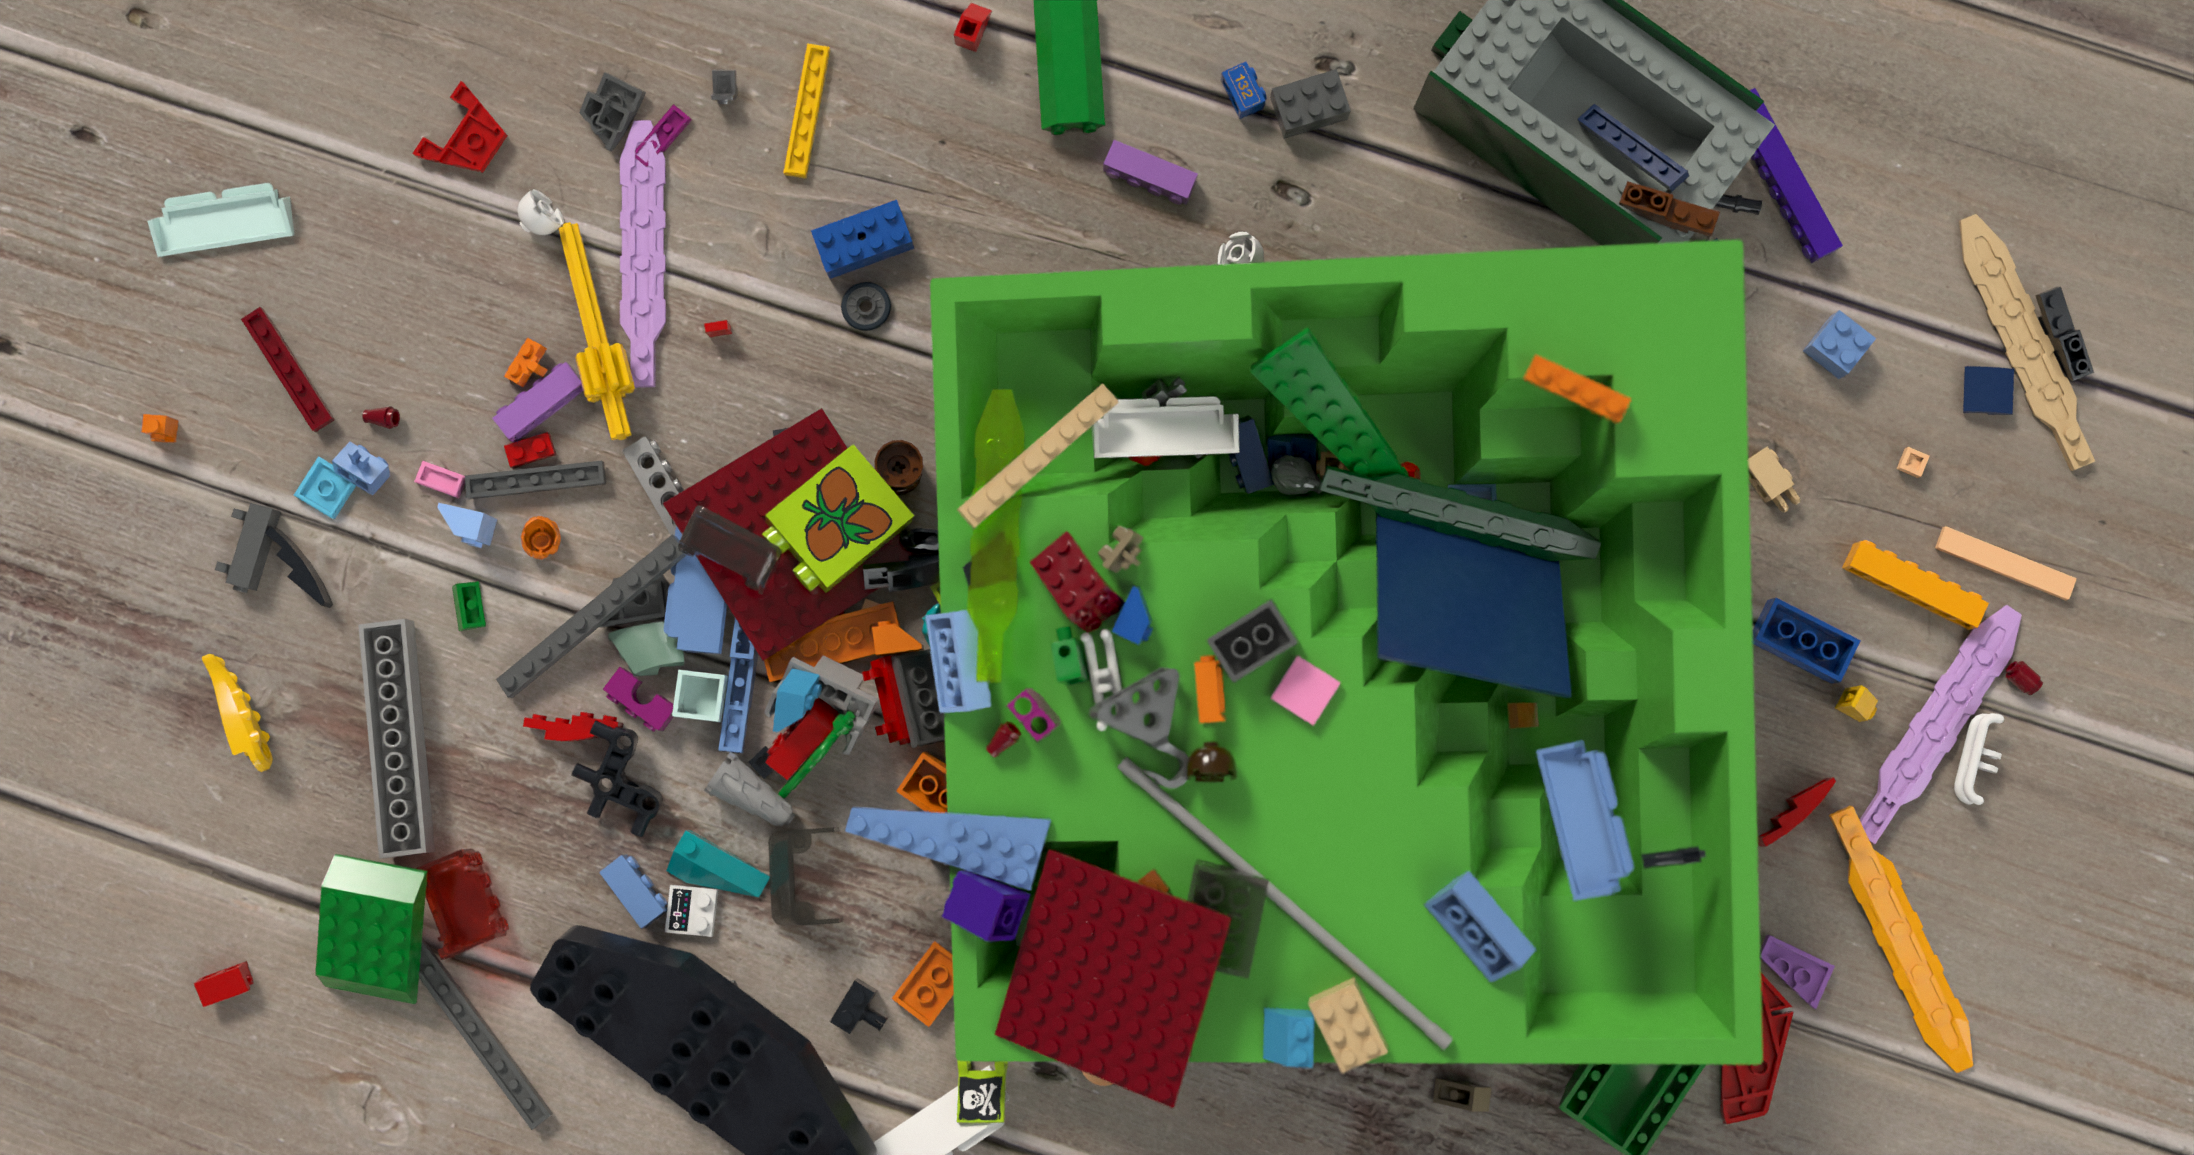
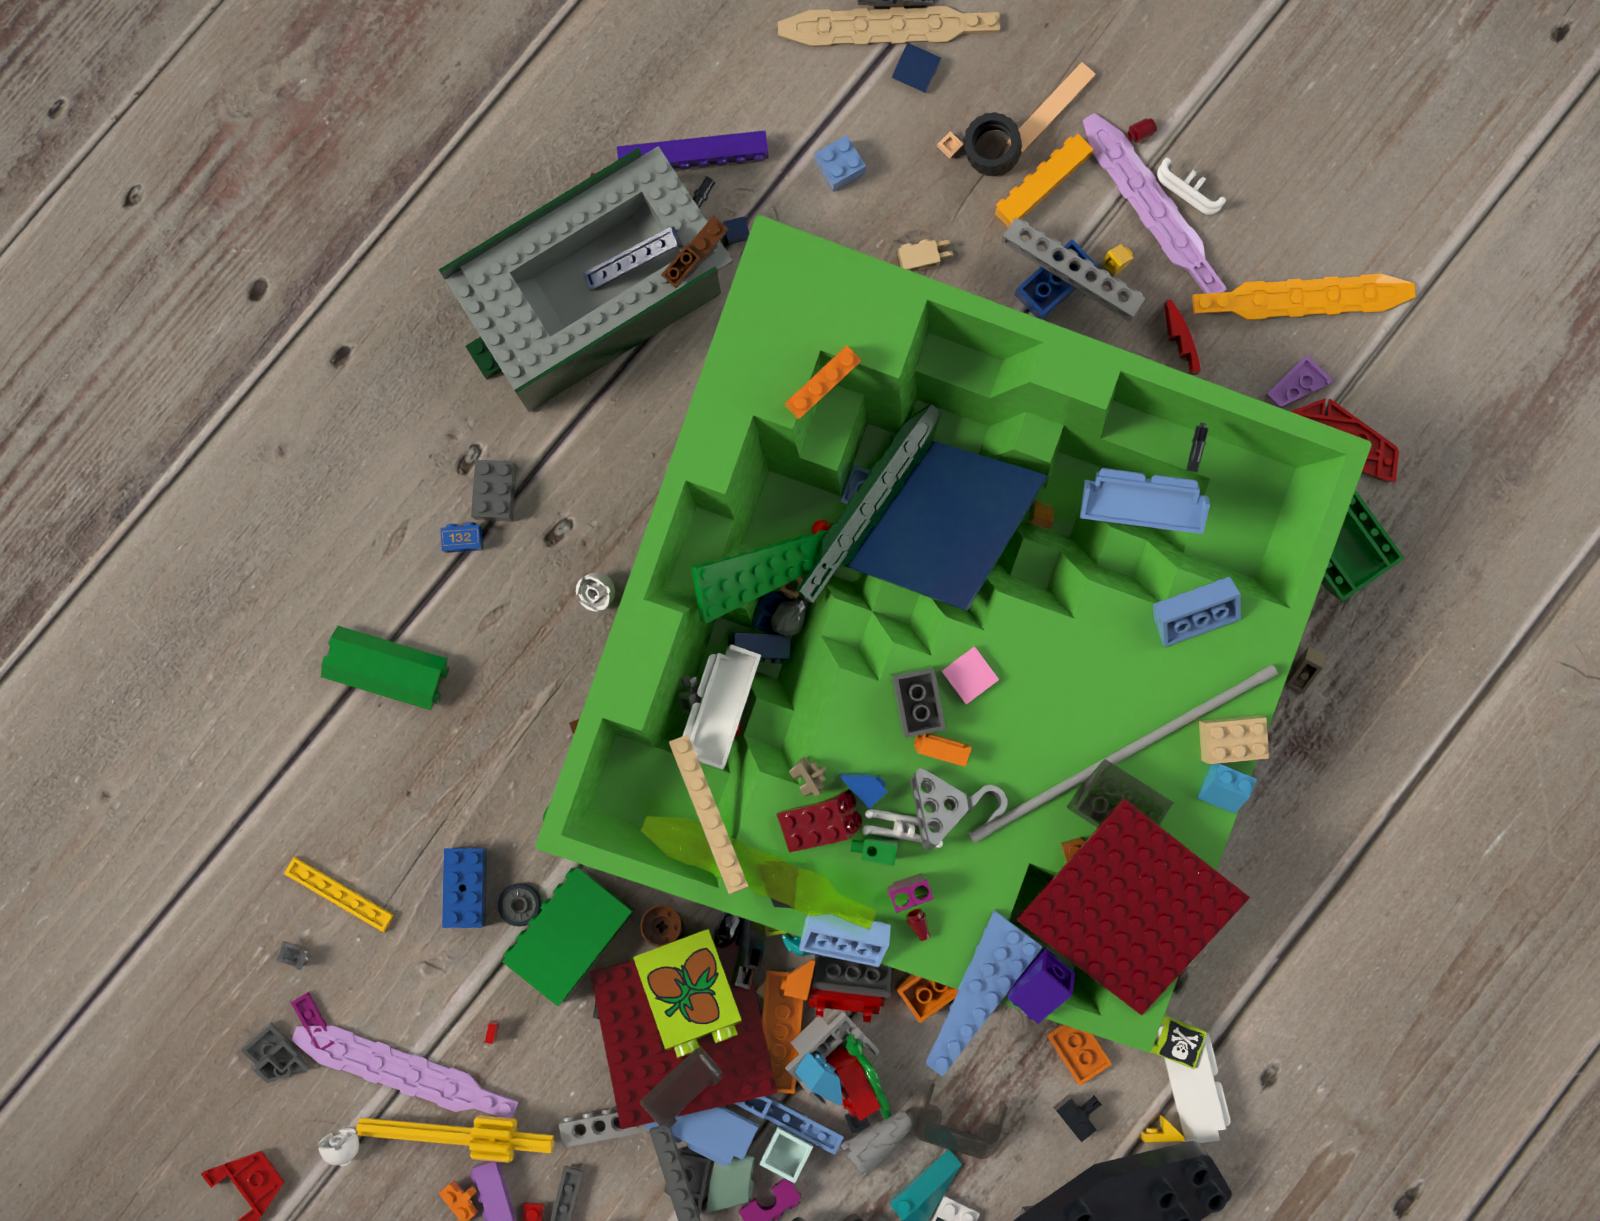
camera: 70 degrees left, 0 degrees up
red slope [954,3,992,52] -> none
medium lavender brick [1103,140,1198,205] -> none
dark brown cylinder [1186,742,1237,783] -> none
none -> green brick [502,866,635,1007]
none -> black tyre [964,112,1022,176]
none -> light grey brick [1001,217,1145,322]
none -> yellow slope [1141,1115,1185,1143]

